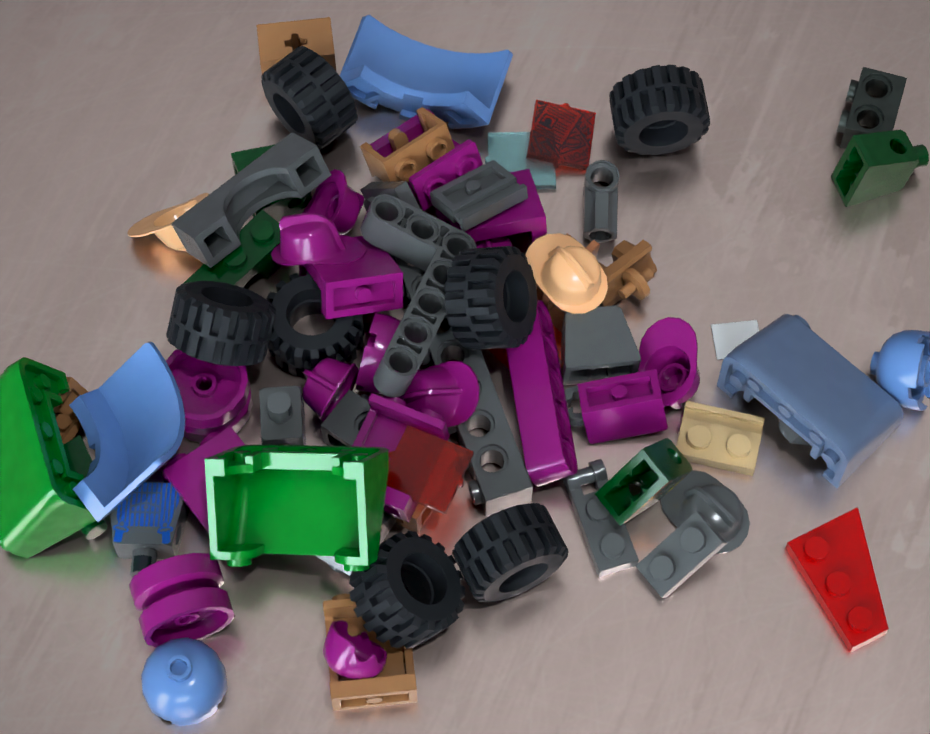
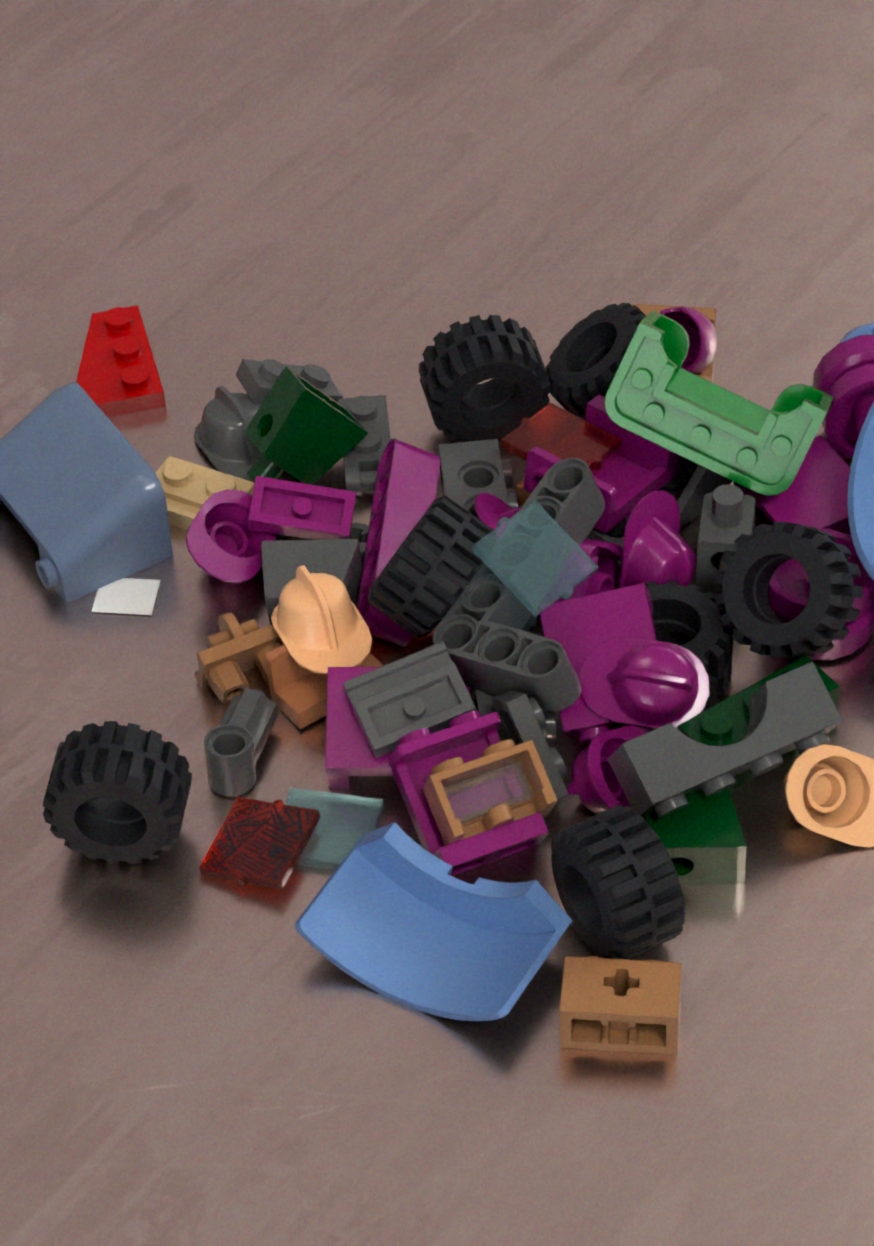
camera: 165 degrees left, 20 degrees down
none -> clear light blue piece [472,500,598,617]

